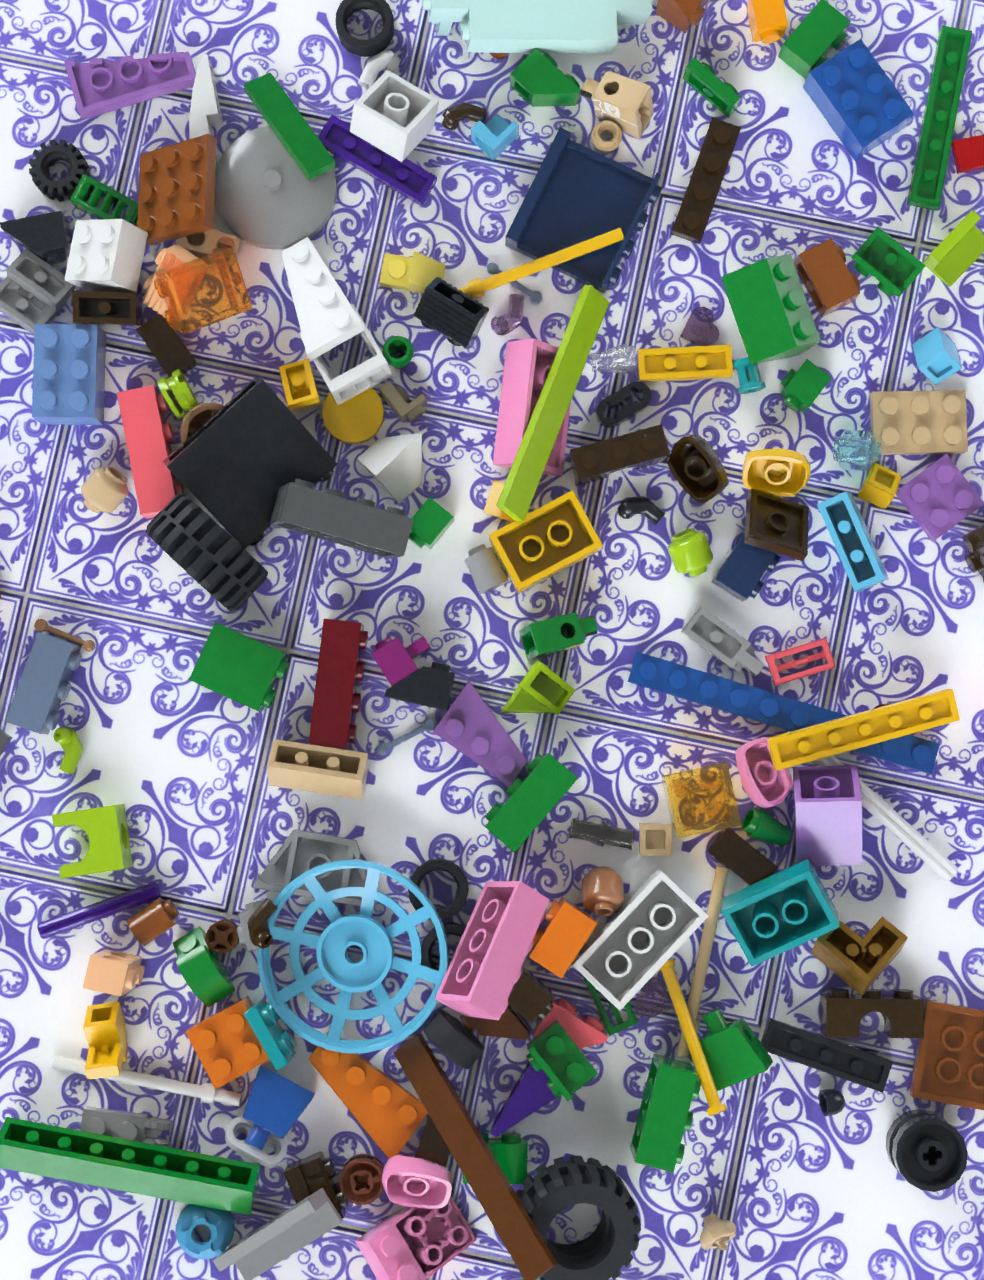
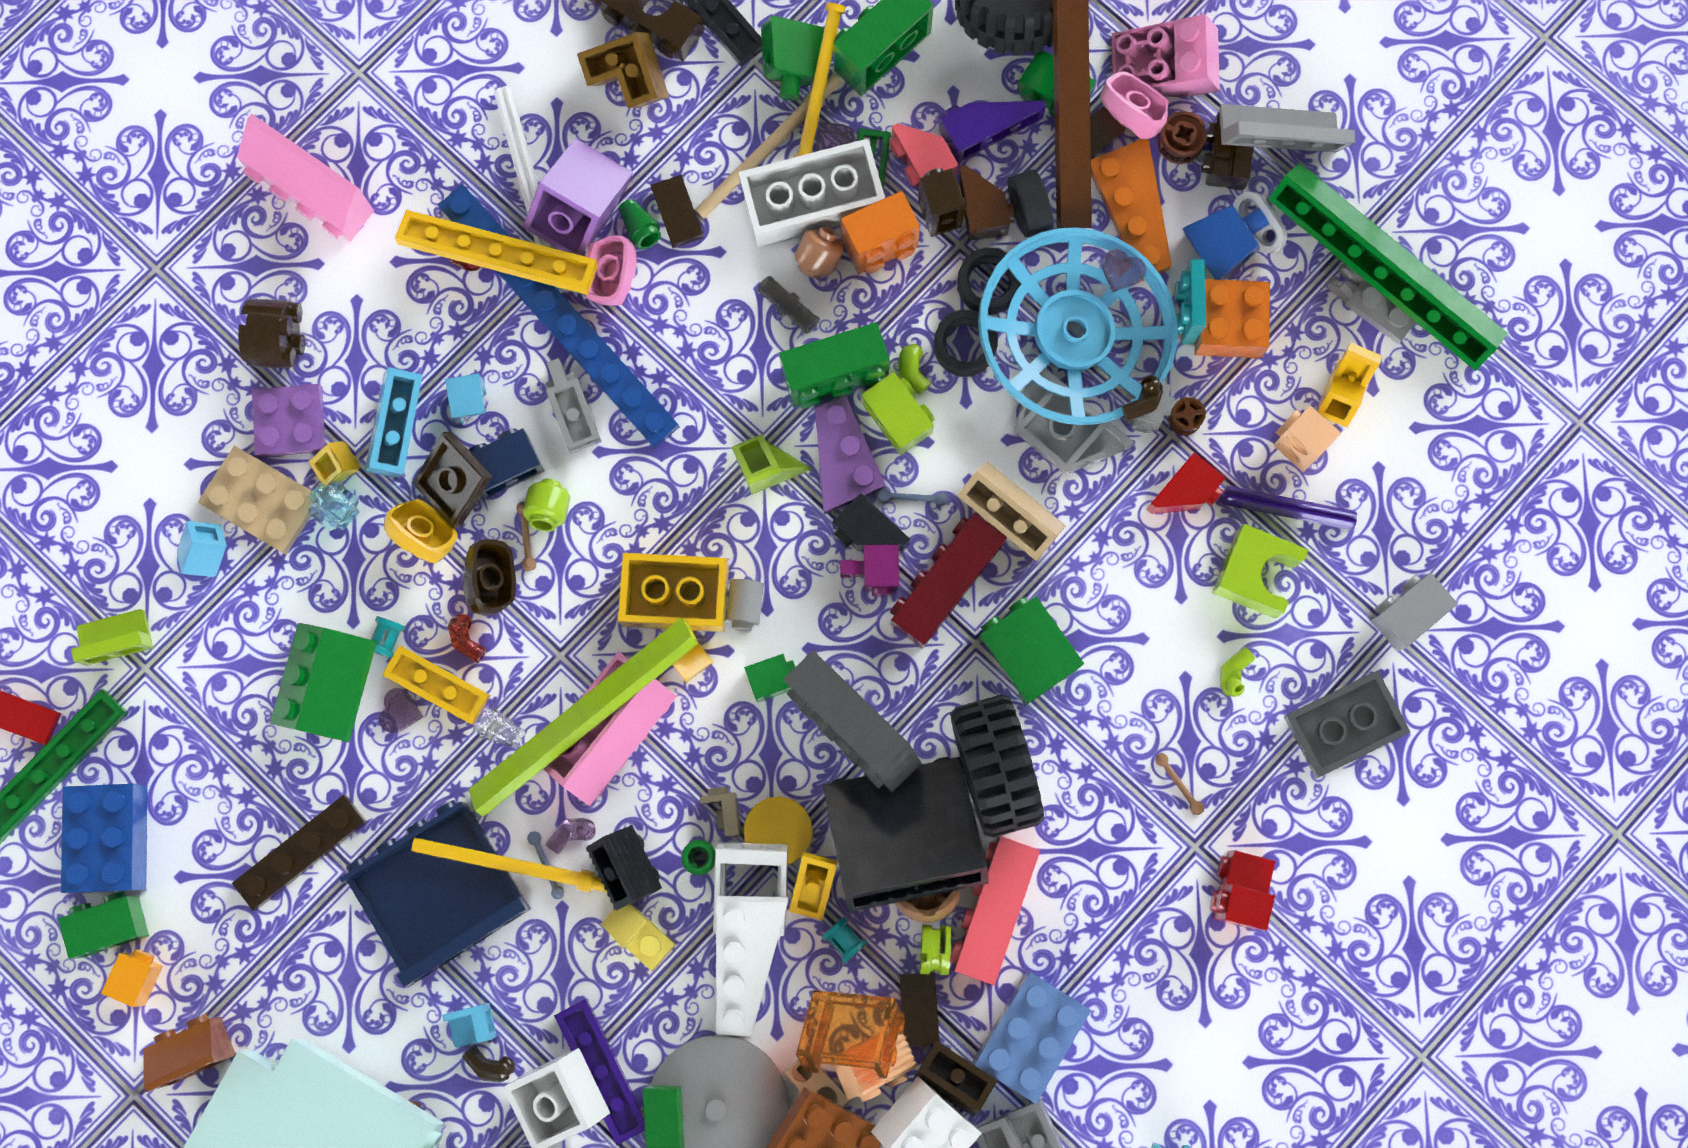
camera: 150 degrees left, 5 degrees down
sand blue brick [5,632,82,735] -> none
white bar [52,1055,242,1106] -> none
tan head [81,466,129,513] -> none
dark orange brick [127,897,179,946] -> none
green brick [173,926,236,1008] -> none
dark azure piece [176,1204,235,1260] -> none
white slope [357,433,422,504] -> none
bright pink brick [435,881,550,1020] -> none
green slope [510,48,581,107] -> none
green torso [519,612,597,661] -> none
green bracket [526,1020,598,1102] -> none
dark brown arch [569,424,670,486] -> none
tan torso [581,71,654,140] -> none
tan plate [591,120,622,152] -> none
black beam [596,382,651,428] -> none
black arm [617,496,666,525] -> none
tan plate [639,823,672,856] -> none
clear yellow brick [661,762,741,839] -> none
green plate [683,58,741,118] -> none
teal brick [721,858,840,967] -> none
coral tile [765,638,835,686] -> none
green brick [780,359,832,413] -> none
dark orange brick [794,238,860,318] -> none
green bracket [851,226,926,297] -> none
none -> medium azure panel [445,373,487,425]
none -> clear red arm [447,613,487,663]
none -> medium nougat hinge [516,502,536,572]
none -> teal bush [822,917,868,964]
none -> lime brick [861,372,935,456]
none -> lime arm [899,344,931,395]
none -> clear purple tile [1101,249,1146,293]
none -> red slope [1146,452,1226,514]

